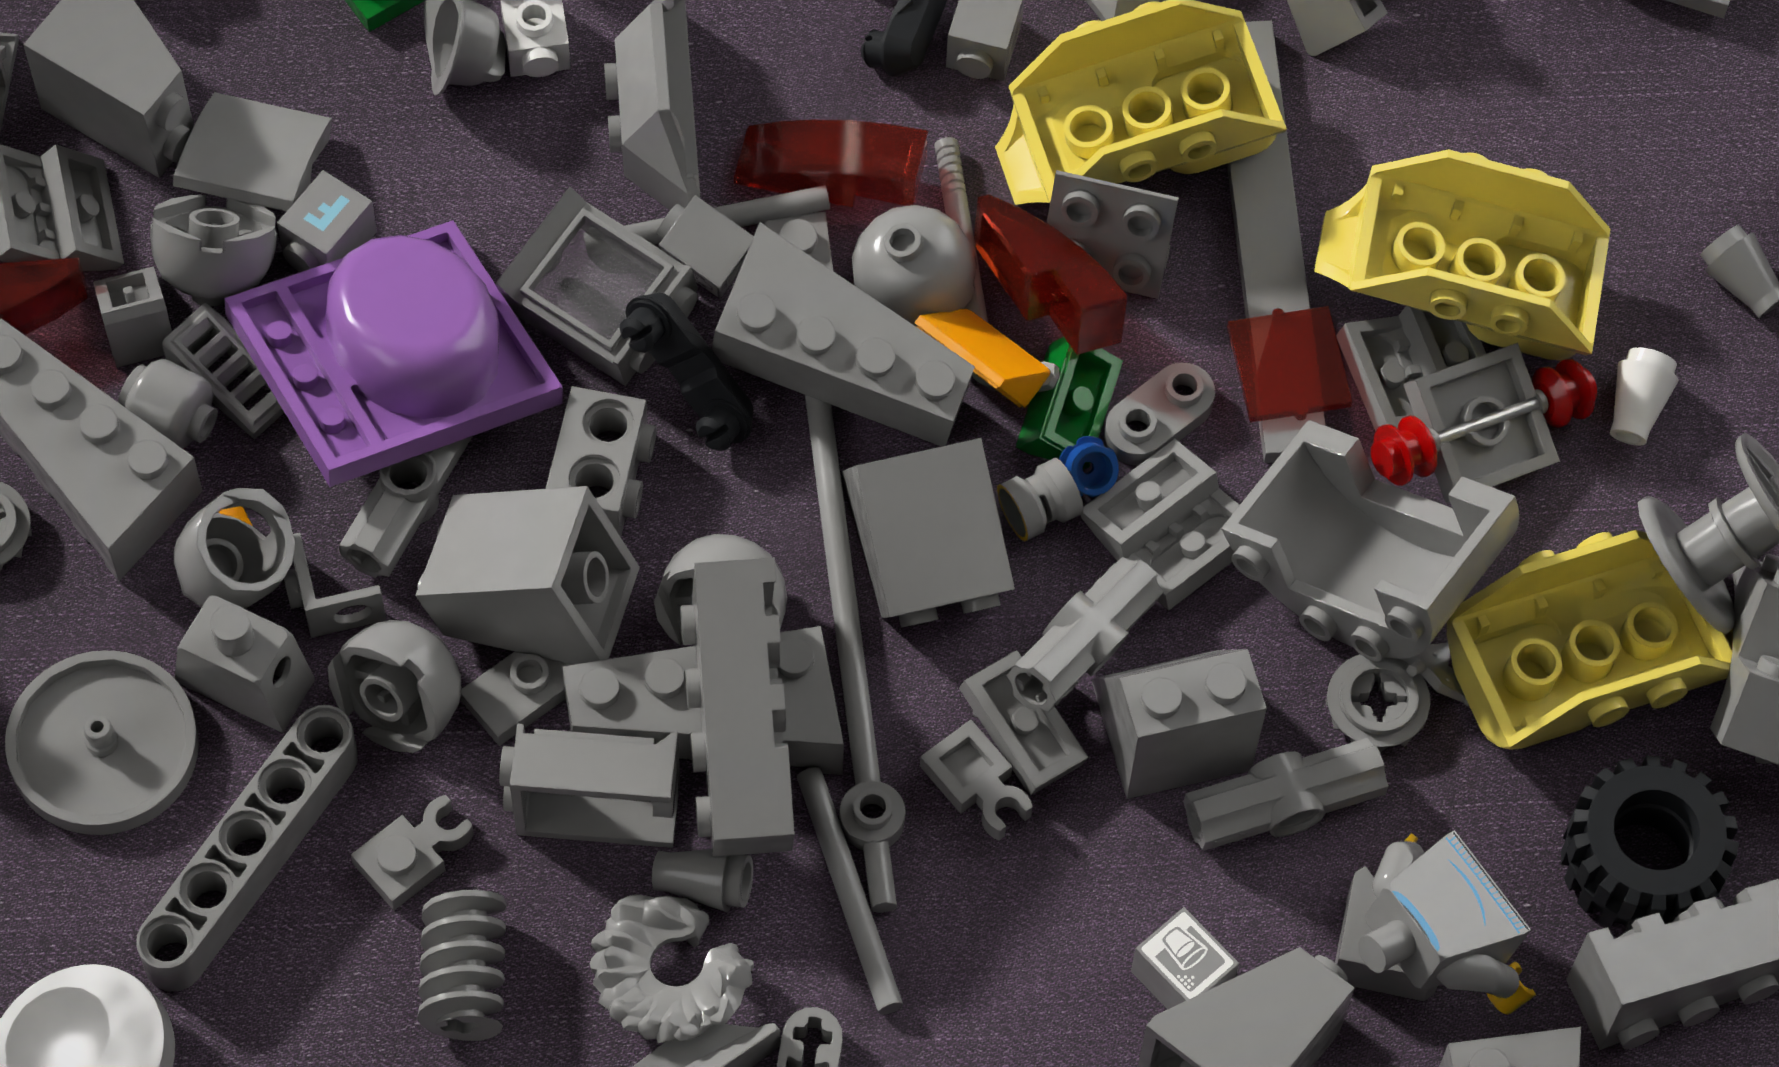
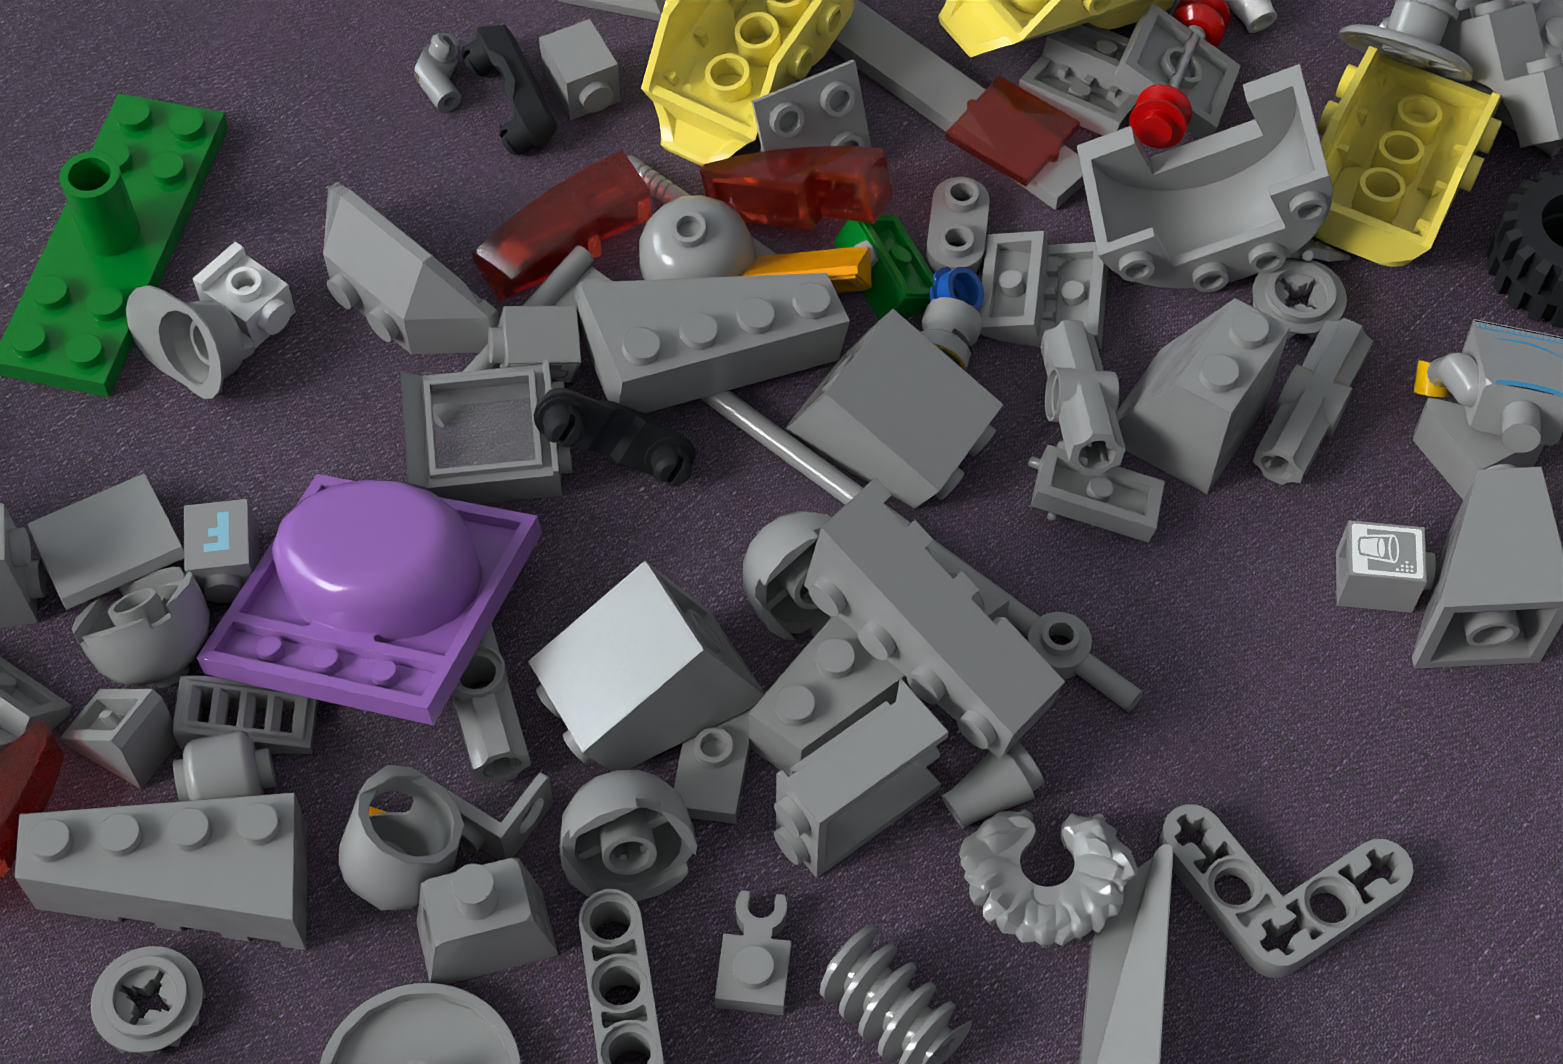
camera: 40 degrees left, 5 degrees down
light grey brick [546,386,657,537] -> none
light grey bar [797,767,903,1015] -> none
light grey plate [920,720,1032,840] -> none

